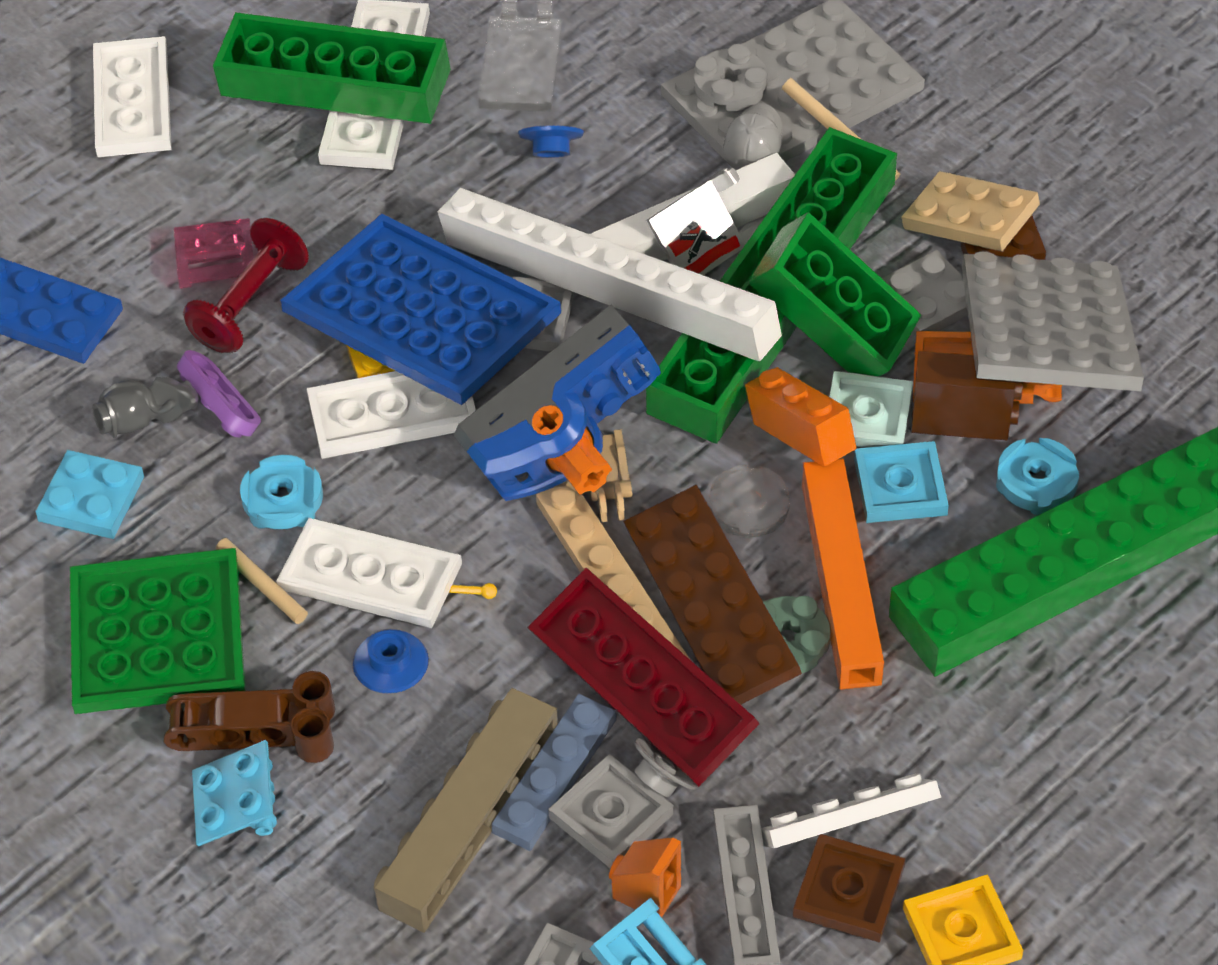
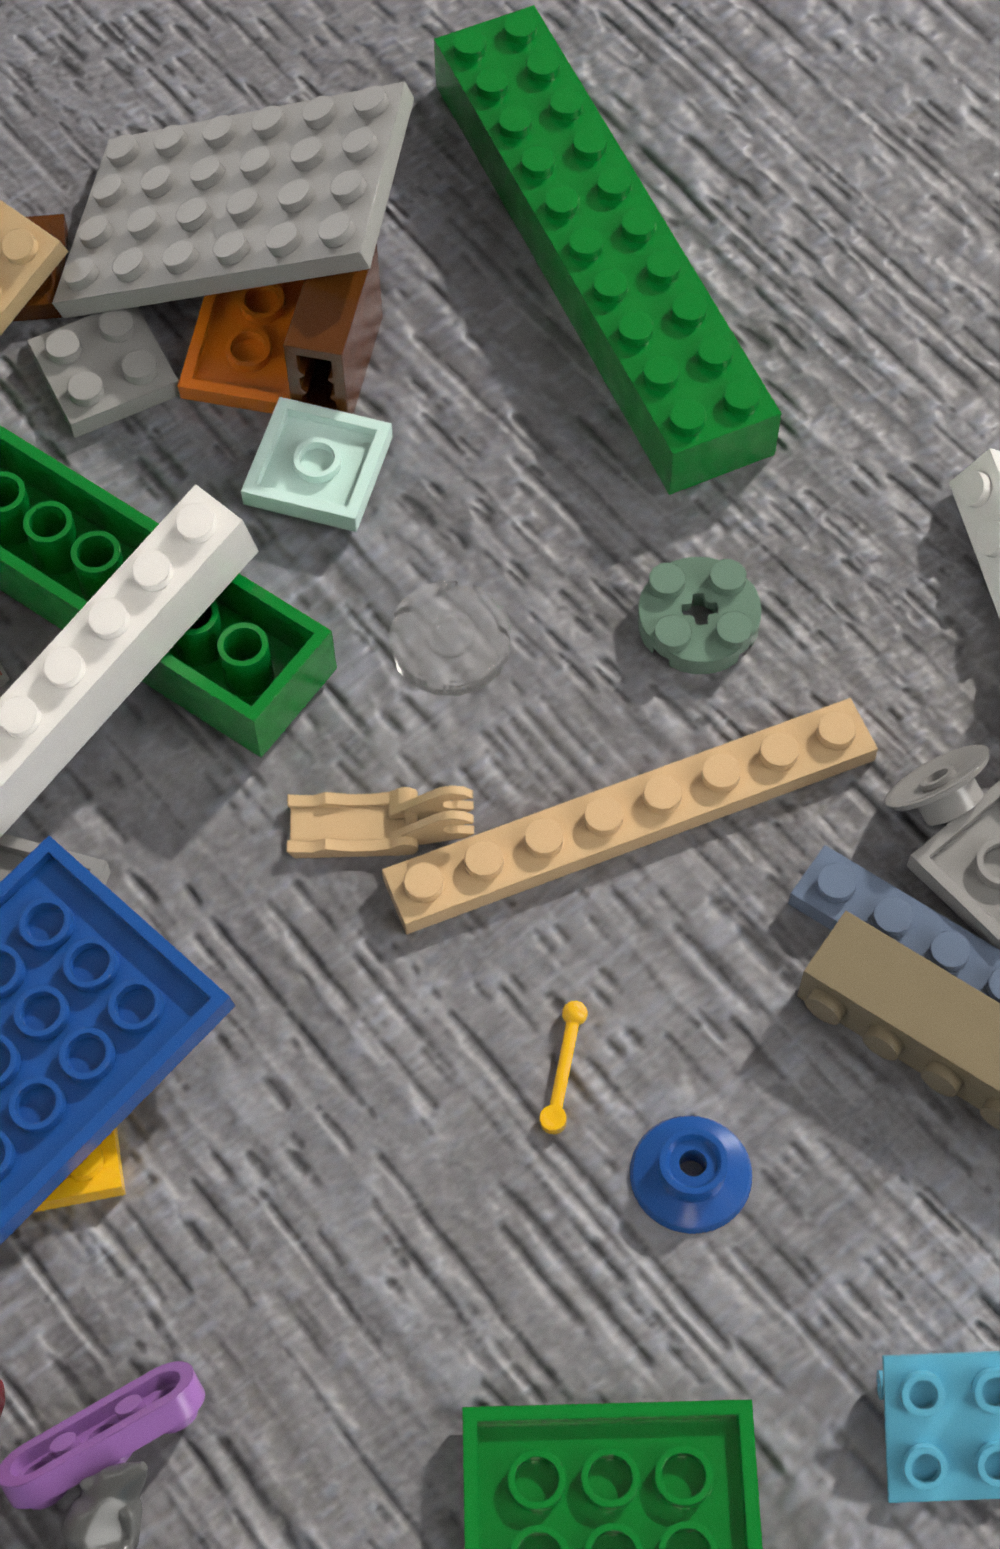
camera: 85 degrees left, 10 degrees up
reddish brown piece [164,671,336,763] -> none
tan bar [216,538,308,624] -> none
medium azure plate [240,455,323,529] -> none
white tile [276,518,462,628] -> none
white plate [307,371,476,459] -> none
piece [454,304,661,501] -> none
dark red plate [527,567,759,787] -> none
reddish brown plate [623,485,802,705] -> none
orange brick [745,367,857,467] -> none
green brick [748,212,922,377] -> none
orange brick [802,459,884,690] -> none
medium azure plate [854,441,949,523] -> none
medium azure plate [996,438,1079,516] -> none

